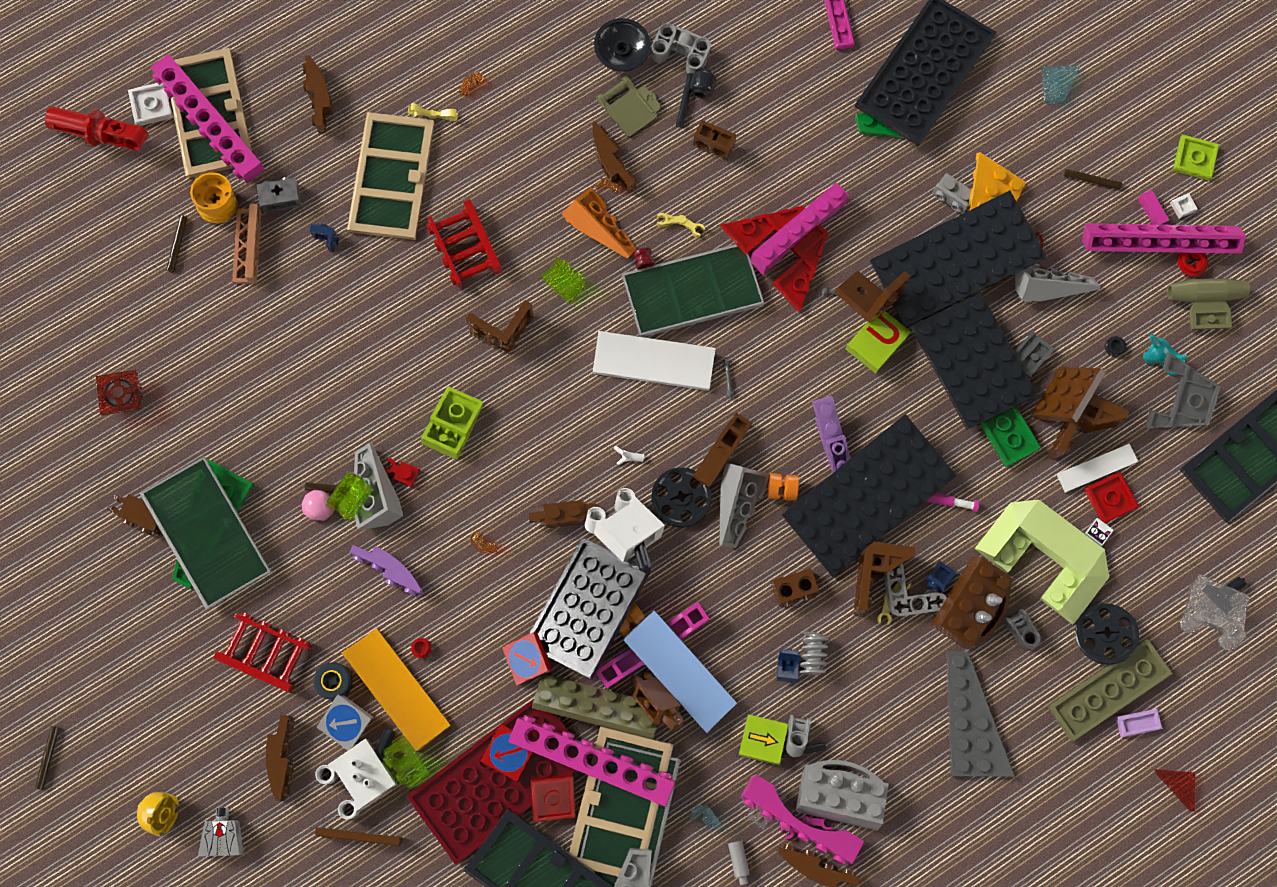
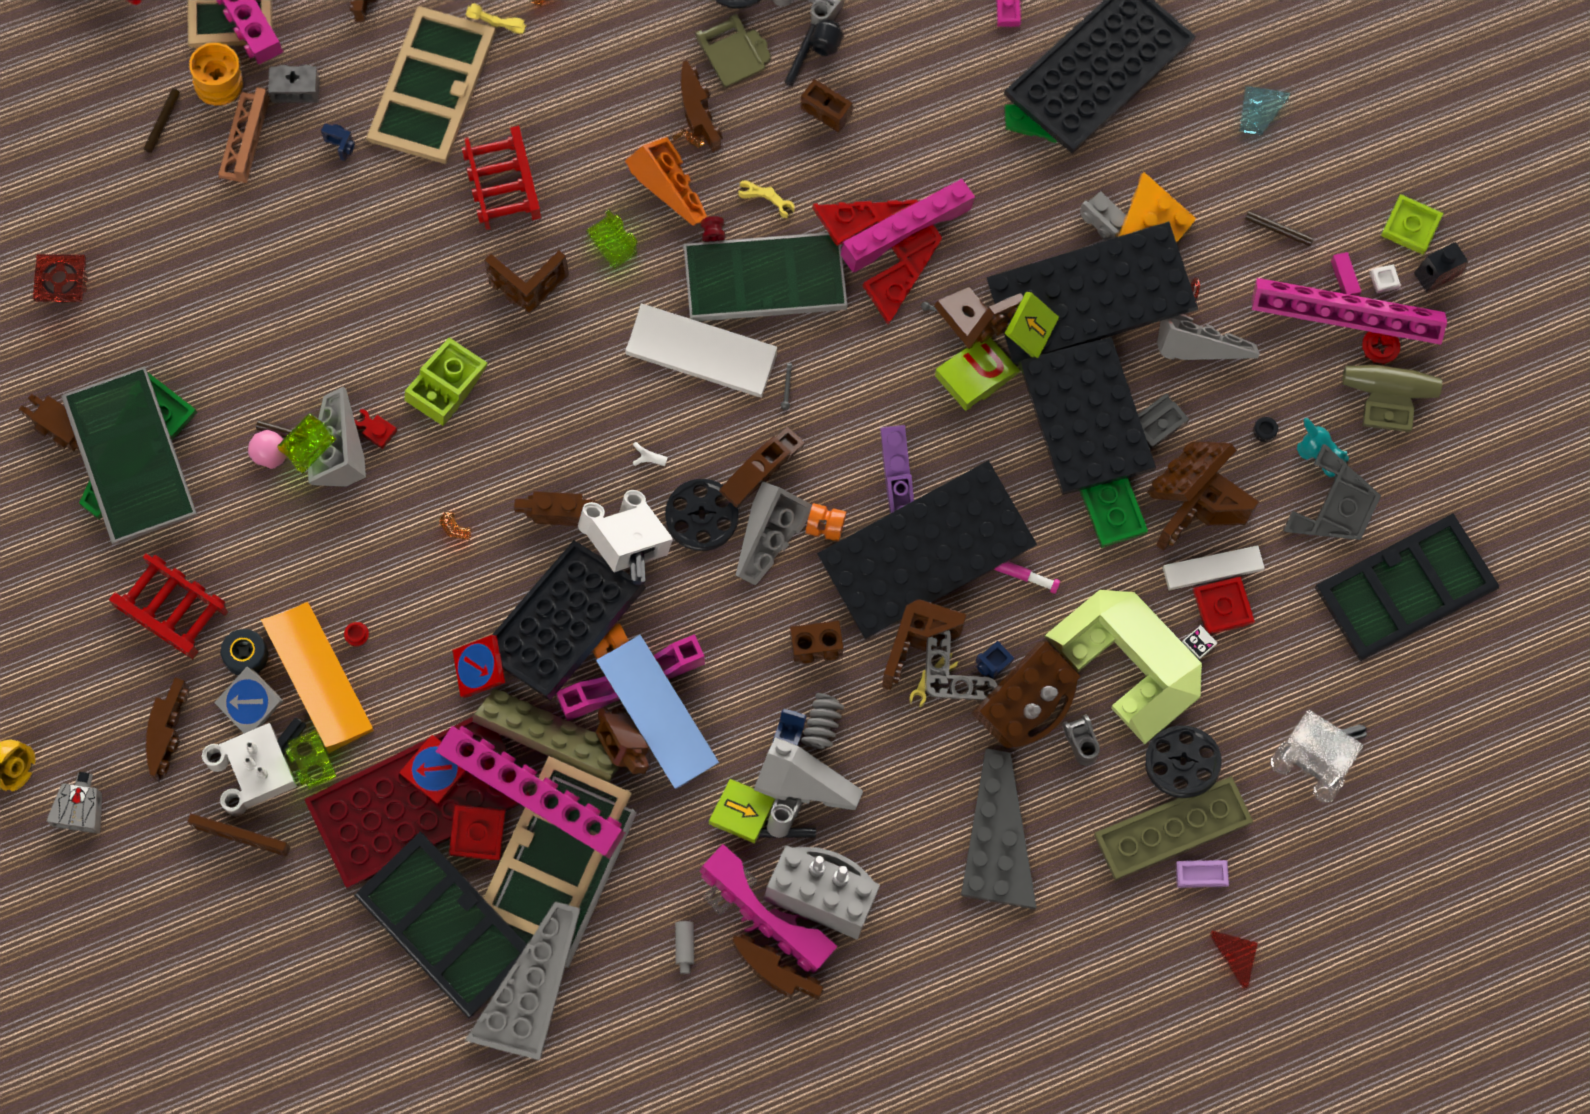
camera: 10 degrees right, 5 degrees down
medium lavender slope [350,545,423,596] -> none
clear light blue bracket [690,804,722,830] -> none
none -> light grey wedge [754,738,863,810]
none -> lime tile [1005,292,1059,358]
none -> black torso [1414,242,1468,293]

